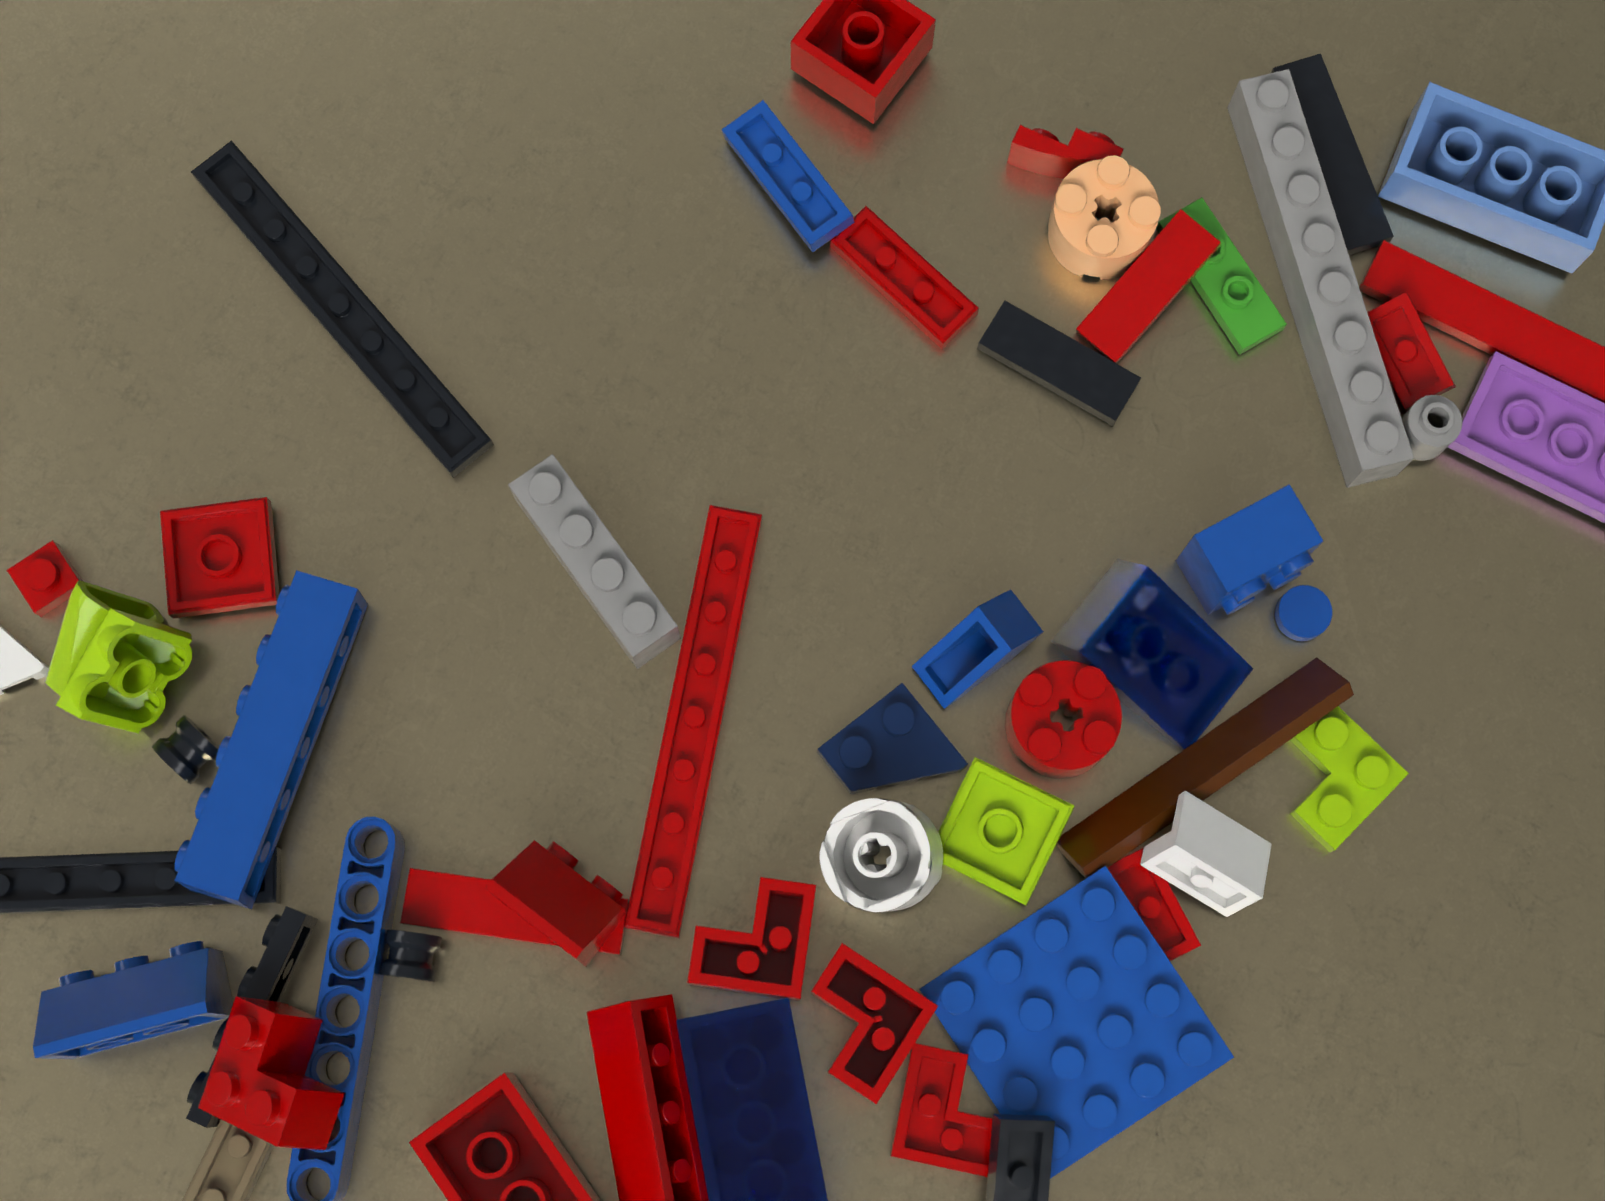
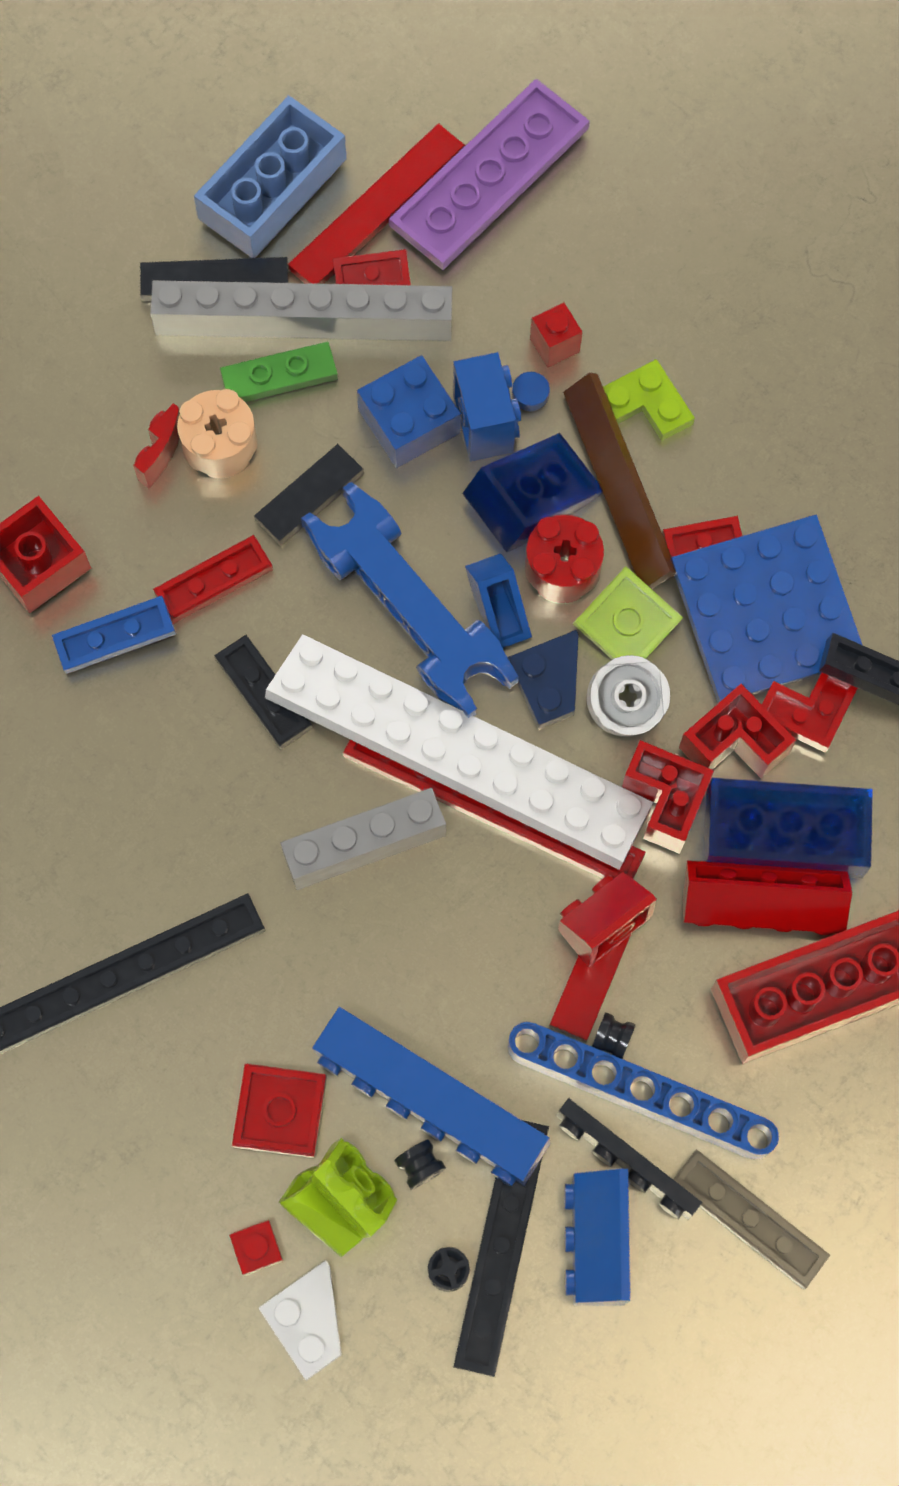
camera: 75 degrees left, 5 degrees down
red brick [198,996,345,1150] -> none
red tile [1076,209,1221,364] -> none
white panel [1140,791,1272,917] -> none
light grey brick [1401,395,1462,461] -> none
none -> black tile [214,635,313,750]
none -> white plate [265,634,653,870]
none -> blue piece [301,482,519,718]
none -> blue brick [357,355,461,469]
none -> black wheel [428,1247,470,1292]
none -> red brick [530,302,583,368]

